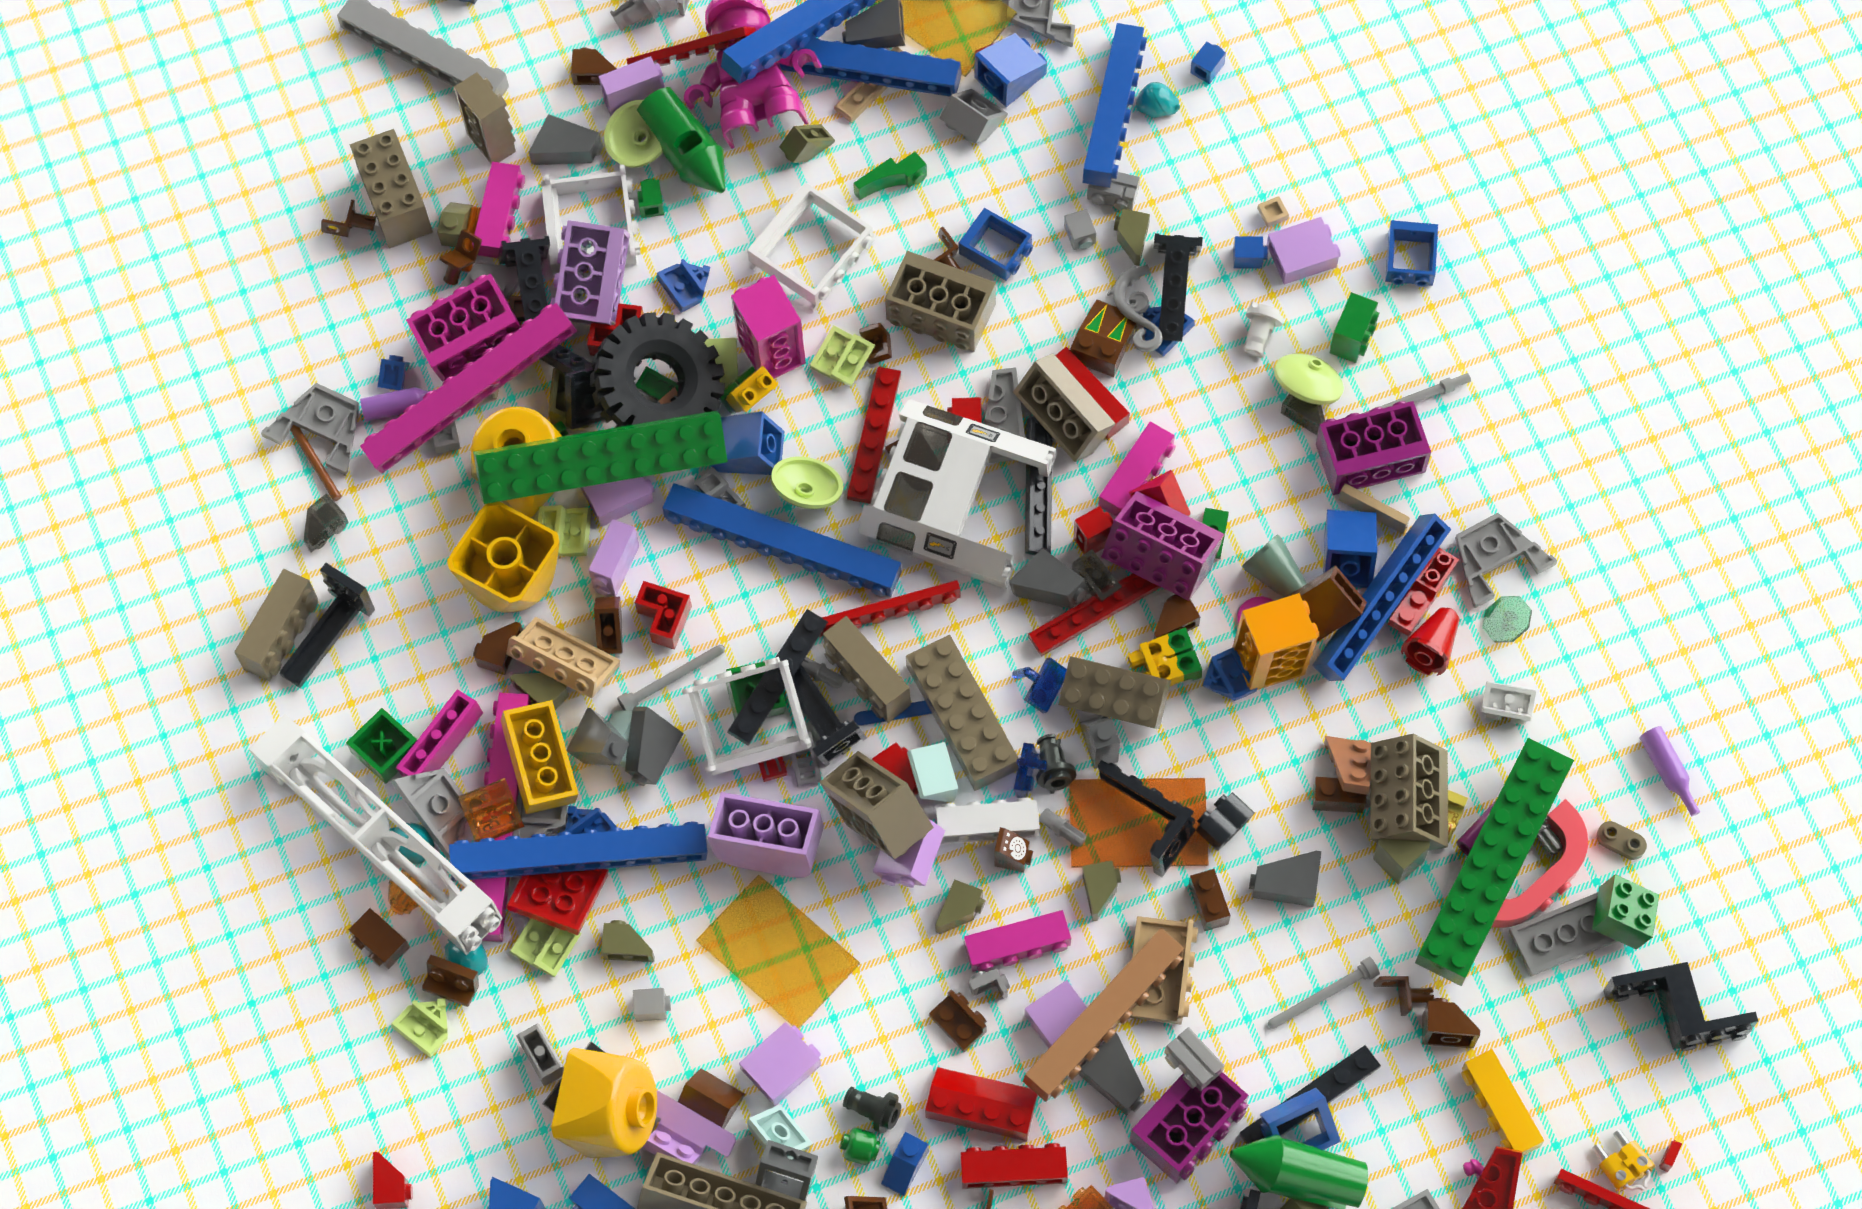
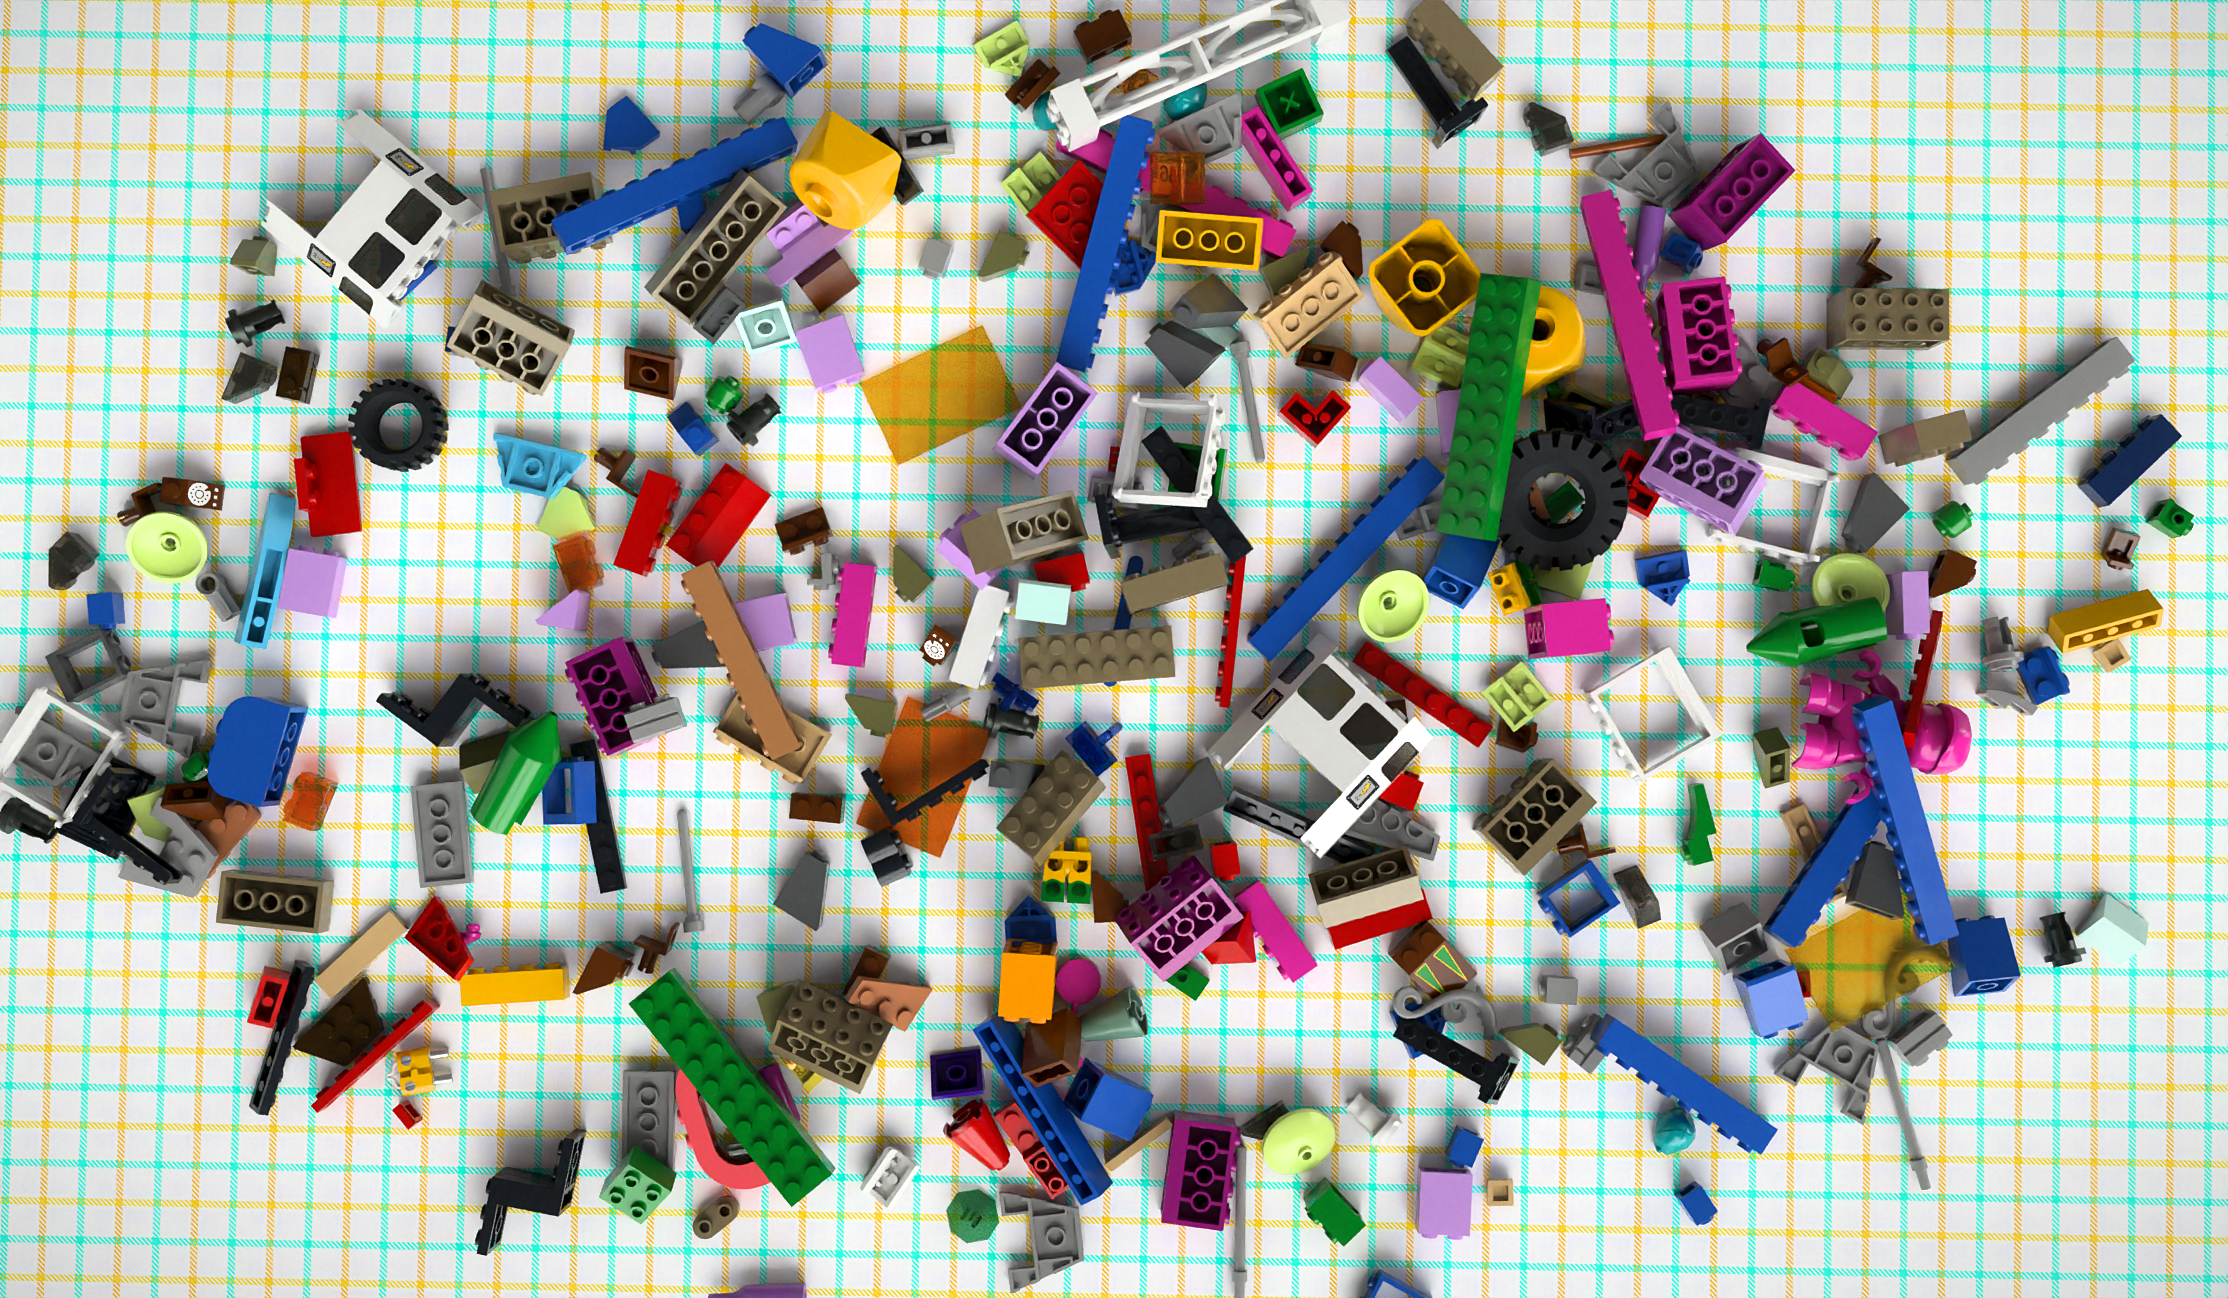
camera: 110 degrees right, 20 degrees up
none -> dark purple slope [930,1049,986,1100]
none -> clear smoke slope [1613,865,1662,929]
none -> magenta brick [1668,133,1796,252]
none -> green head [1932,500,1974,538]

